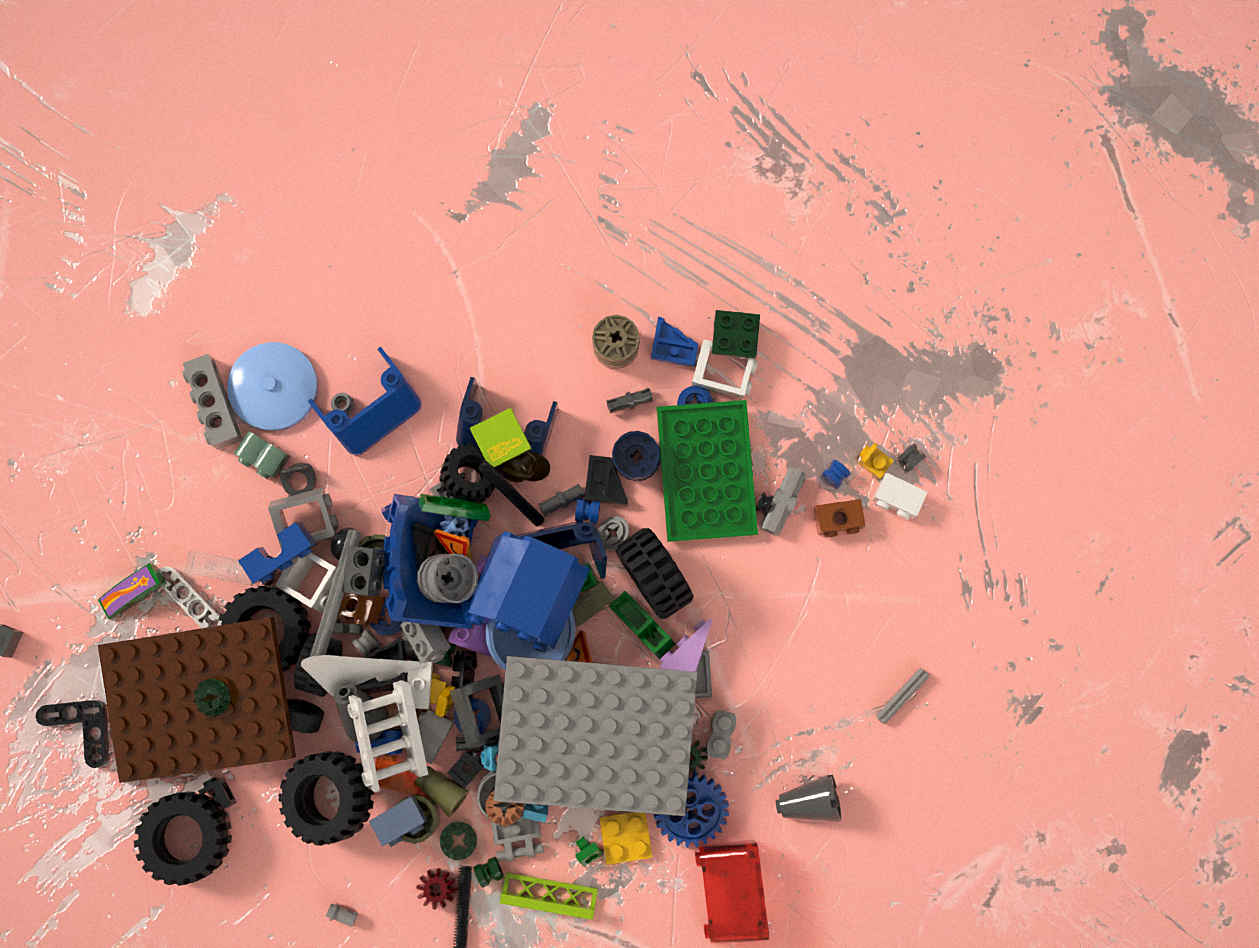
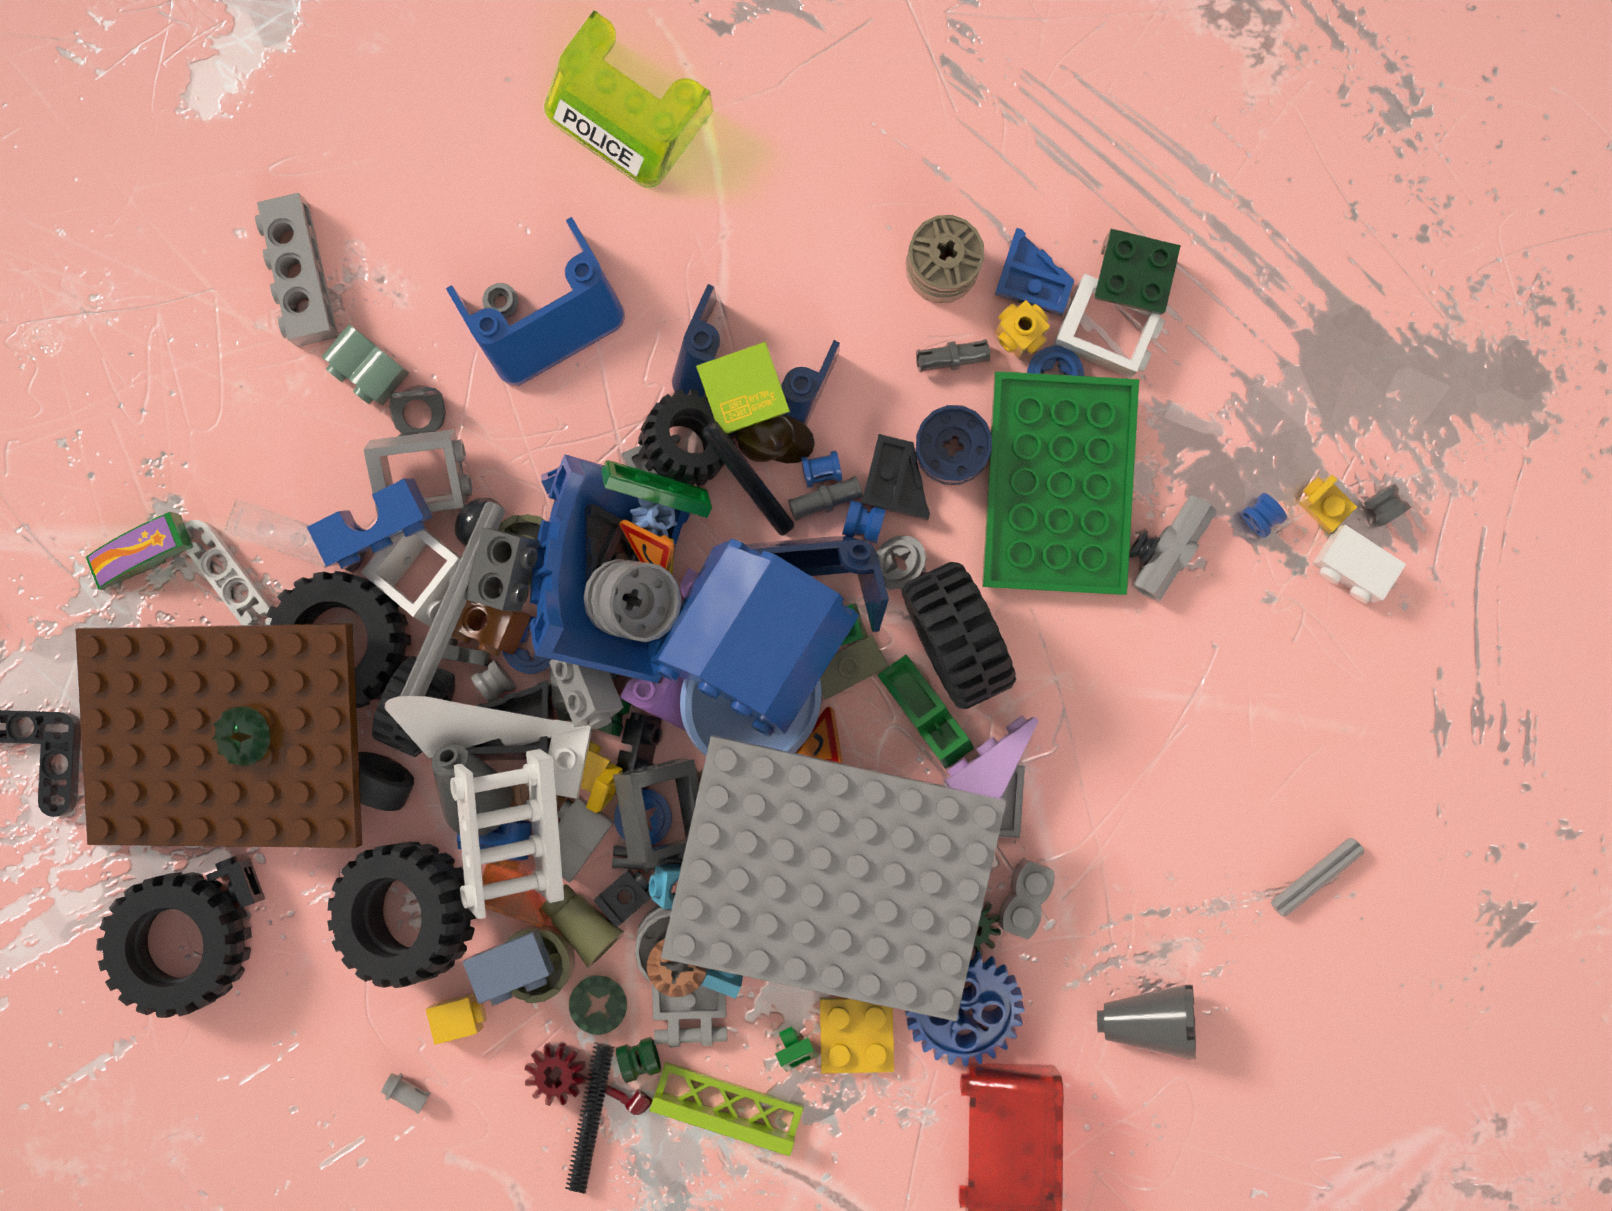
camera: 10 degrees right, 5 degrees up
light blue dish [227,342,318,431] -> none
dark orange brick [813,499,866,538] -> none
none -> yellow brick [425,993,486,1045]
none -> clear neon green windscreen [544,10,714,188]
none -> dark red hand [605,1085,653,1115]
none -> blue bush [801,450,842,488]
none -> yellow brick [995,300,1050,359]

